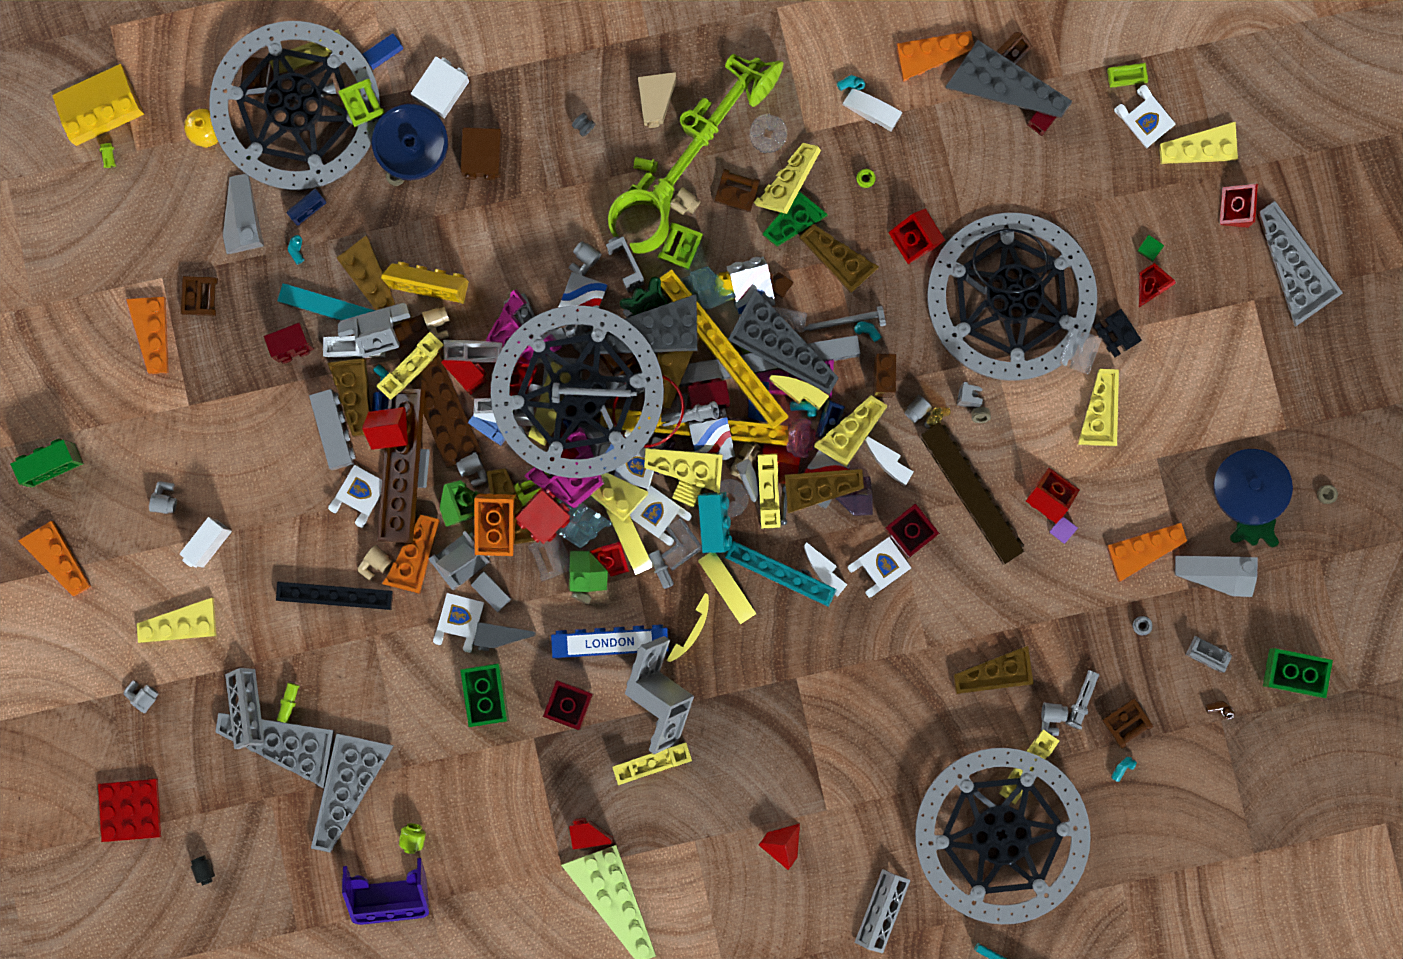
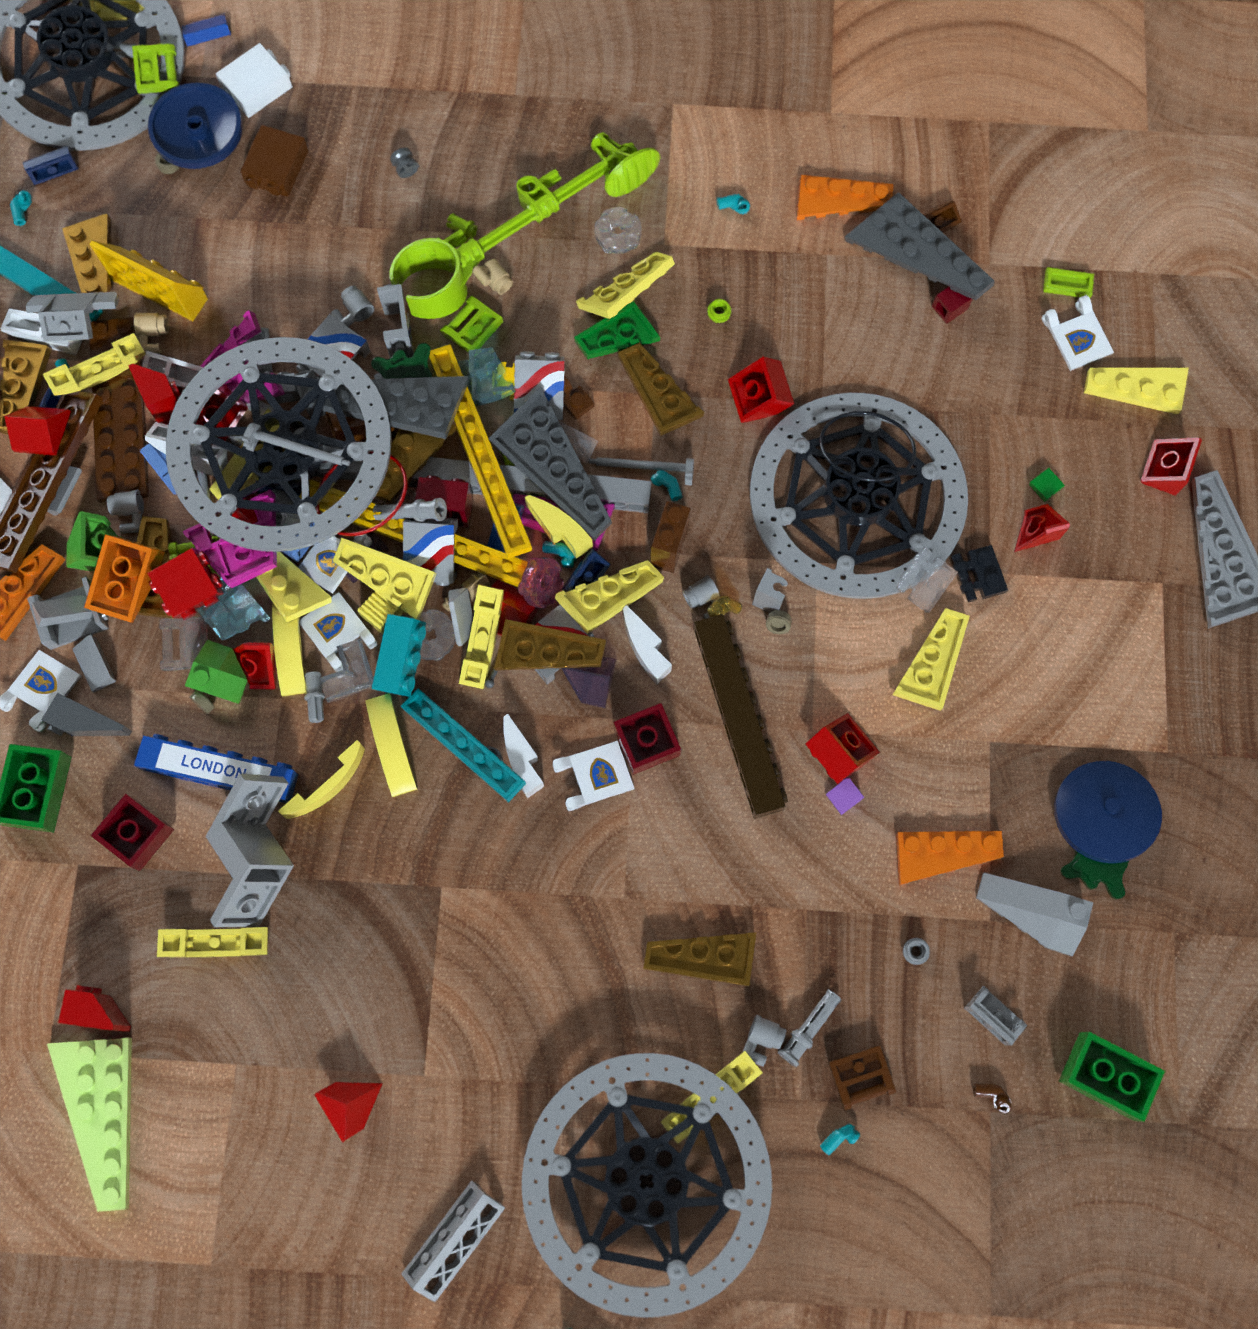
camera: 10 degrees right, 10 degrees down
tan slope [638,72,676,128] -> none
reddish brown plate [714,169,760,213] -> none
white slope [842,88,902,132] -> none
dark tan tile [1317,485,1338,504] -> none

